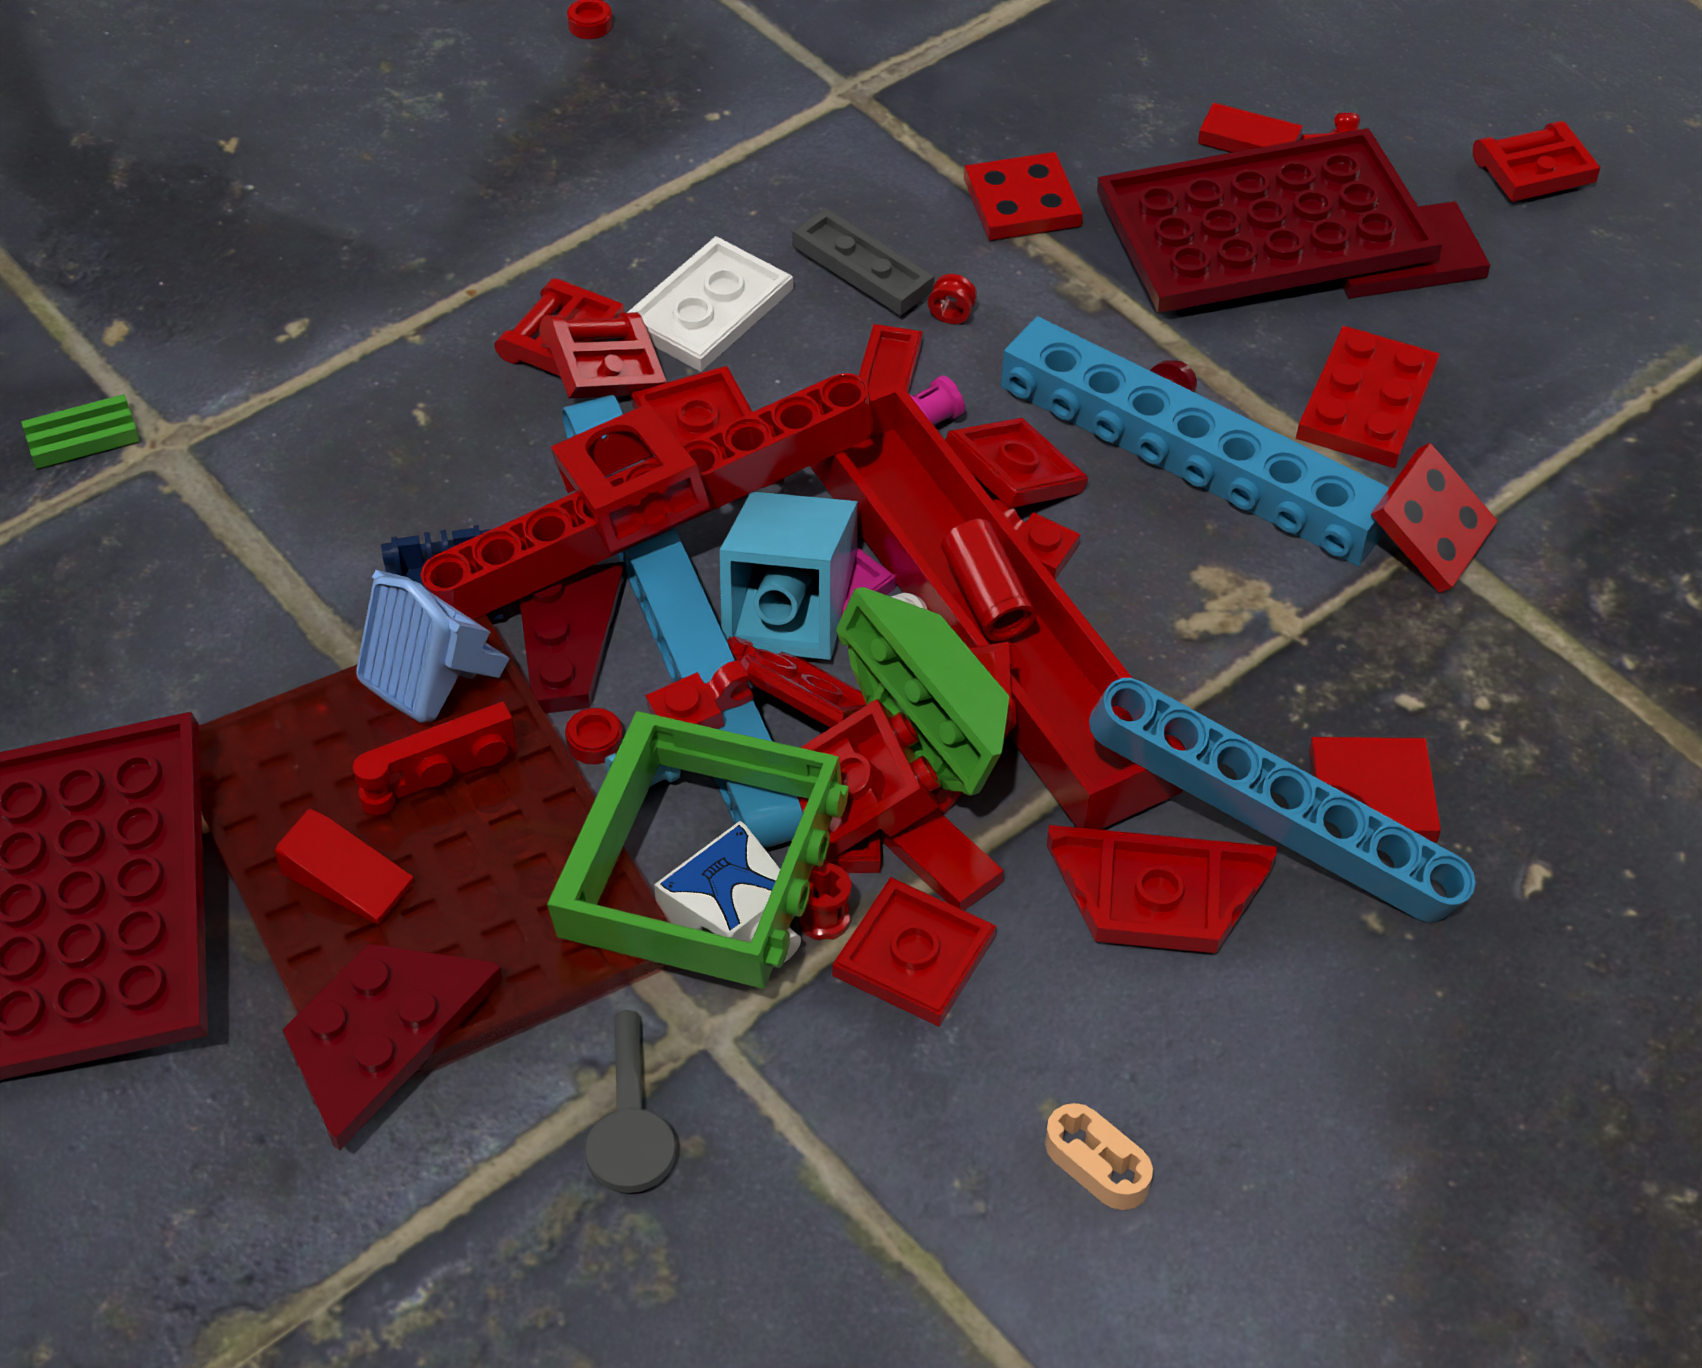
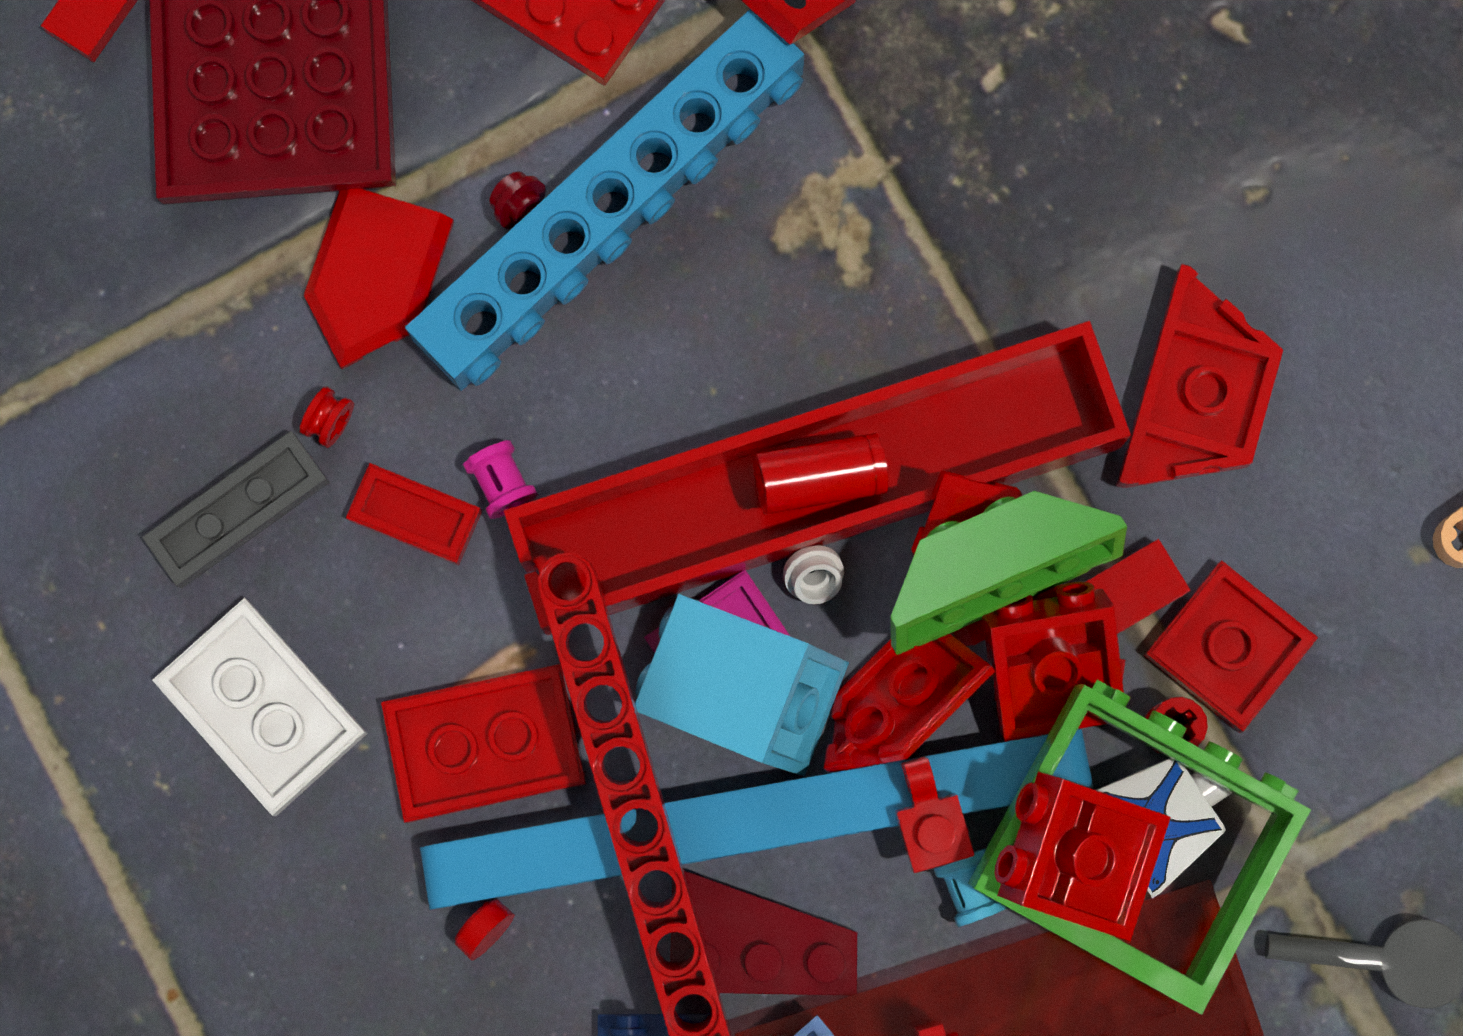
camera: 75 degrees left, 30 degrees up
red plate [494,278,625,376] -> none
red plate [540,312,667,399] -> none
red panel [550,403,711,553] -> none
red tile [565,708,623,765] -> none
red tile [945,418,1089,508] -> none
red tile [964,152,1083,241] -> none
red plate [993,499,1081,580] -> none
dark azure beam [1089,678,1476,923] -> none
red tile [1309,737,1441,843] -> none
none -> red tile [304,188,454,370]
none -> red tile [455,899,515,961]
none -> red plate [995,771,1171,941]

